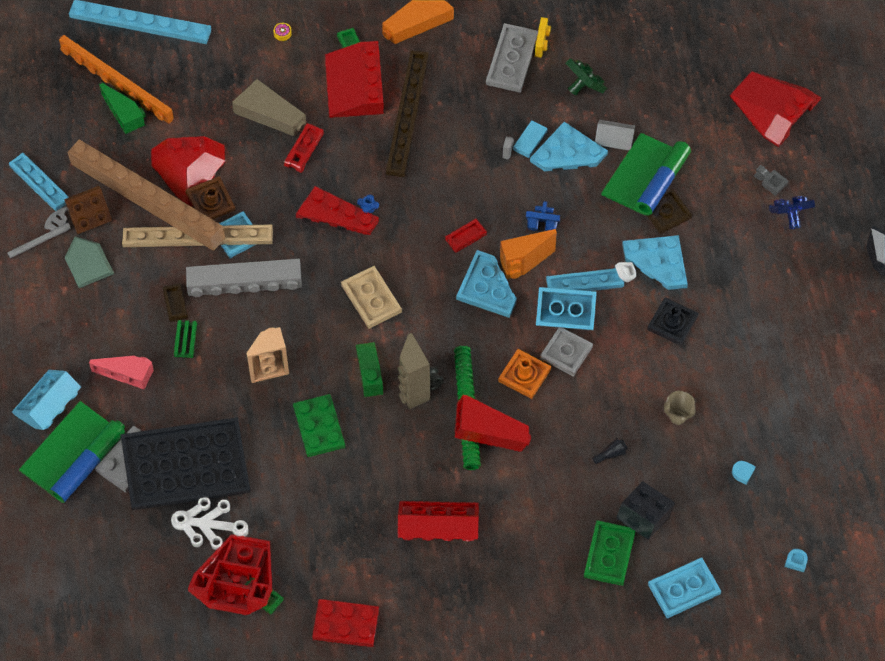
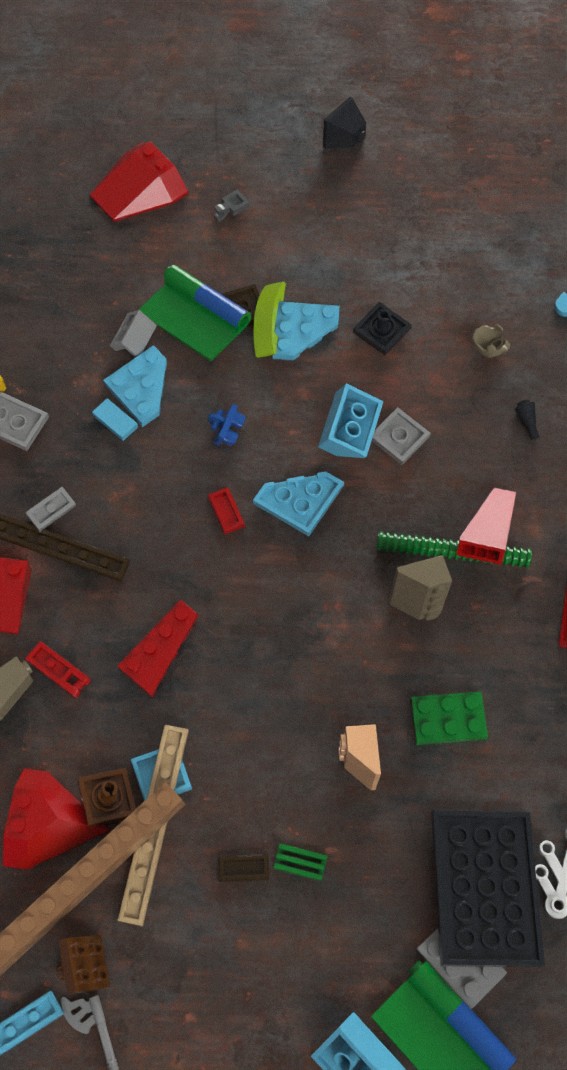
camera: 80 degrees left, 5 degrees up
sand green tile [65,236,114,288] -> none
coral slope [89,356,154,390] -> none
light grey brick [186,259,302,297] -> none
tan plate [341,266,402,329] -> none
green slope [356,342,383,397] -> none
blue plate [357,195,379,213] -> none
orange plate [498,349,551,399] -> none
orange slope [500,229,557,279] -> none
light grey tile [503,137,514,159] -> none
medium azure tile [546,268,624,291] -> none
dark green plate [565,58,608,96] -> none
white tile [615,262,636,282] -> none
clear blue plate [769,196,815,229] -> none
none -> light grey panel [26,487,76,532]
none -> lime slope [254,282,286,358]

